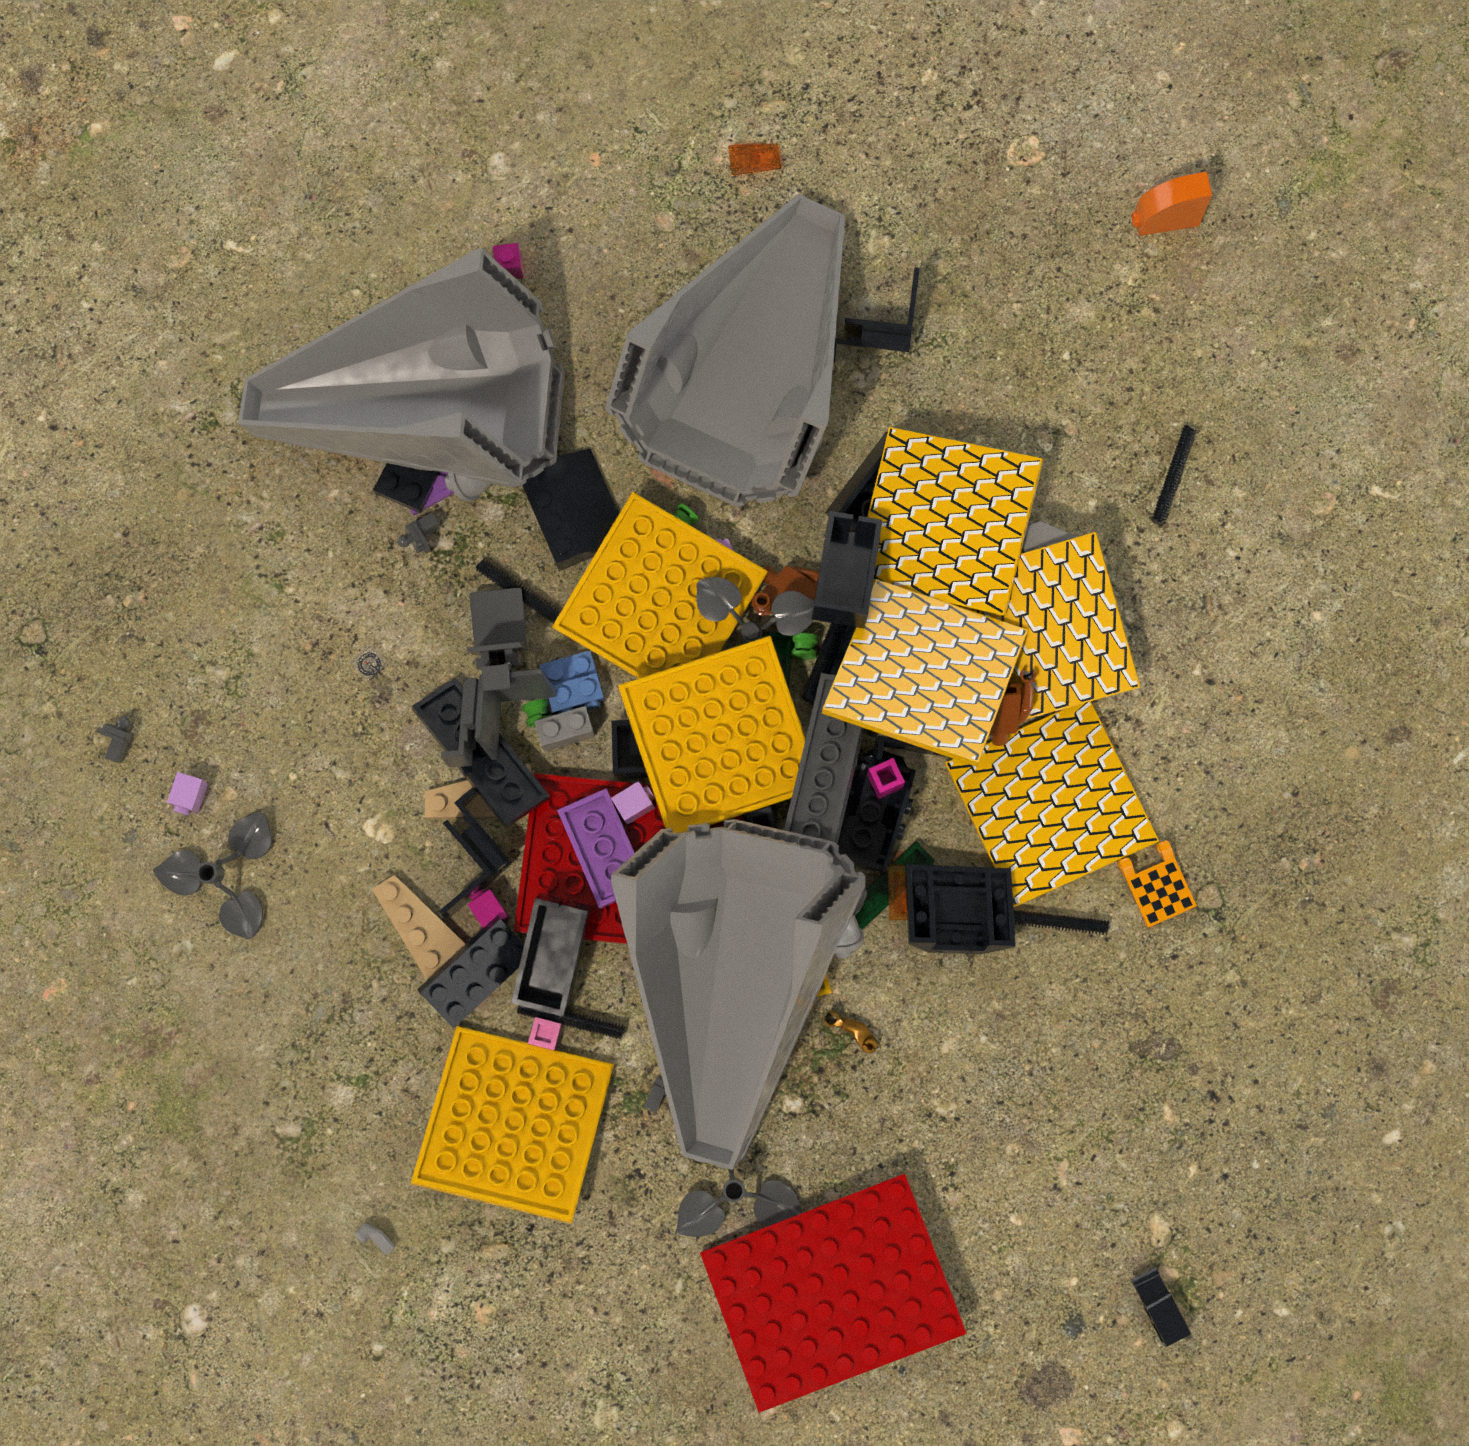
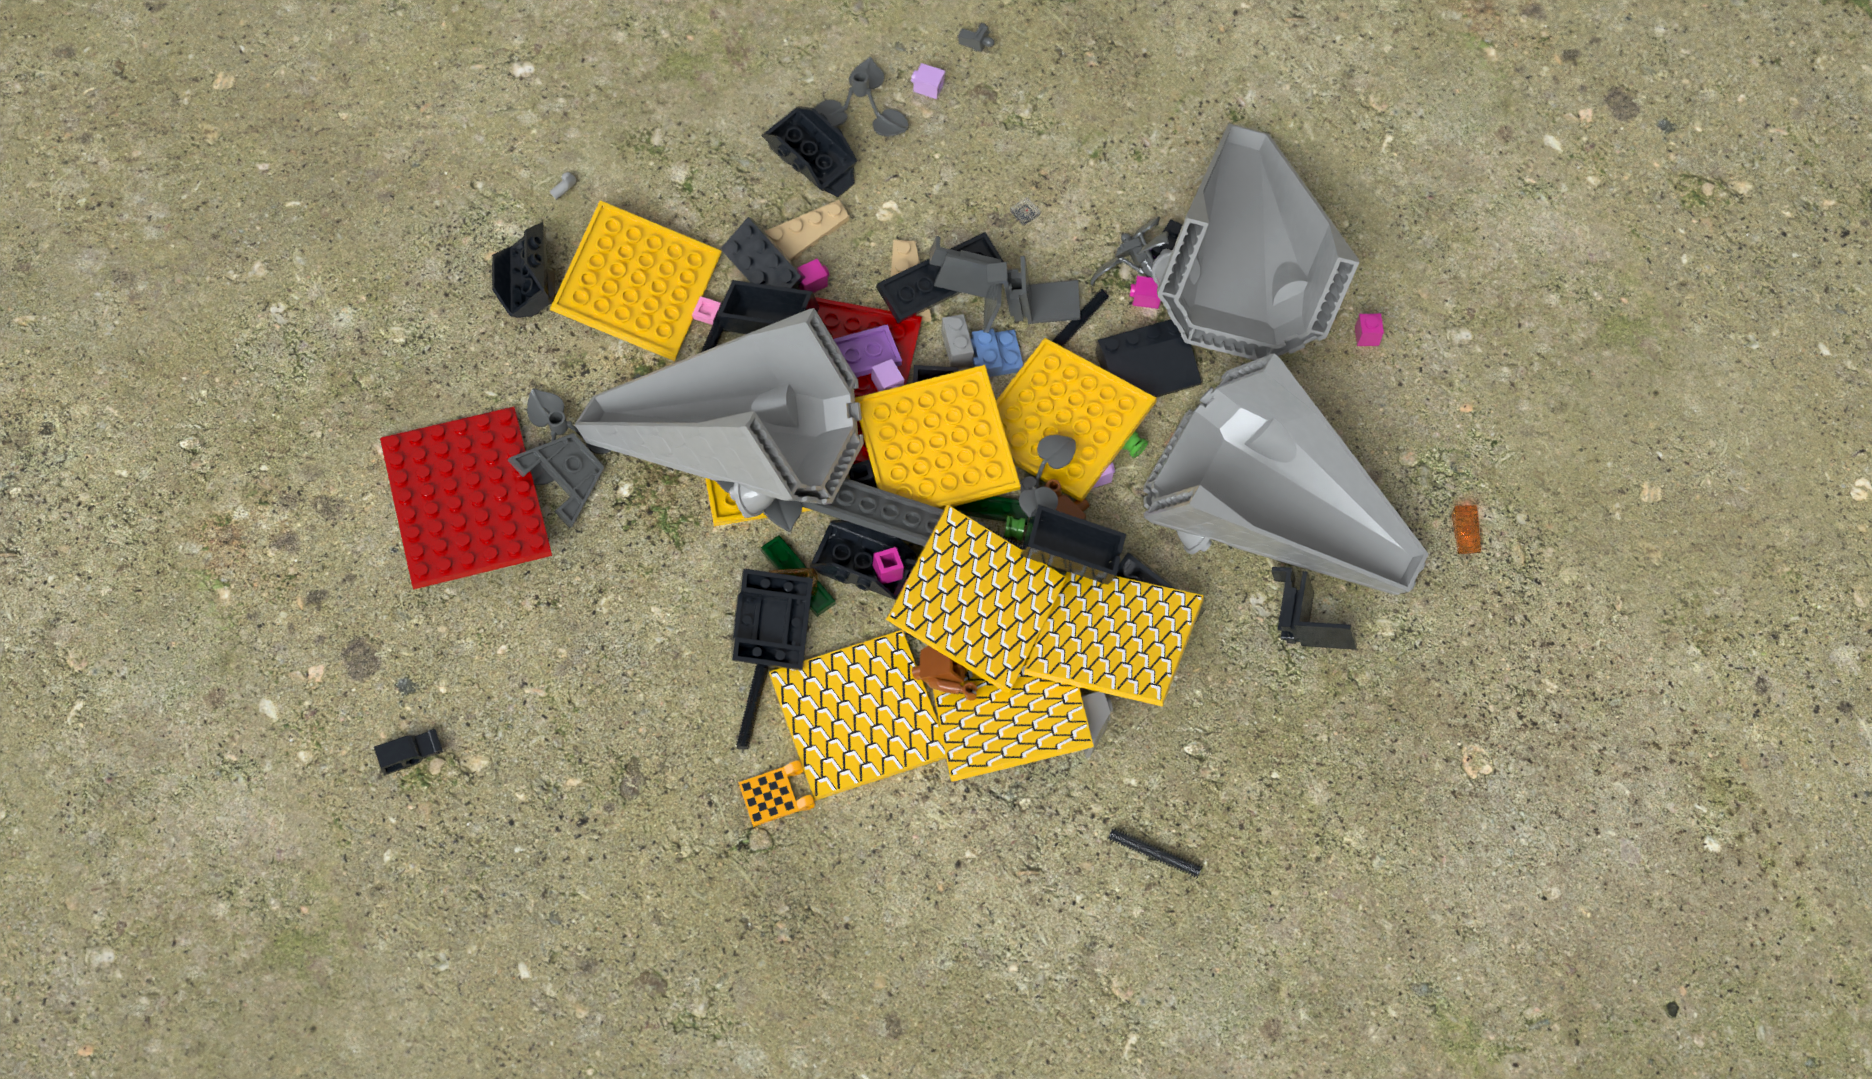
camera: 85 degrees right, 15 degrees down
black piece [439,788,512,920] -> none
bright green wheel [522,699,552,727] -> none
pearl gold arm [823,1010,878,1054] -> none
orange brick [1131,172,1212,236] -> none
none -> black slope [492,222,556,318]
none -> dark grey wing [508,433,604,529]
none -> black slope [761,106,858,198]
none -> dark grey plant [1090,216,1169,287]
none -> dark pink brick [1129,276,1160,309]

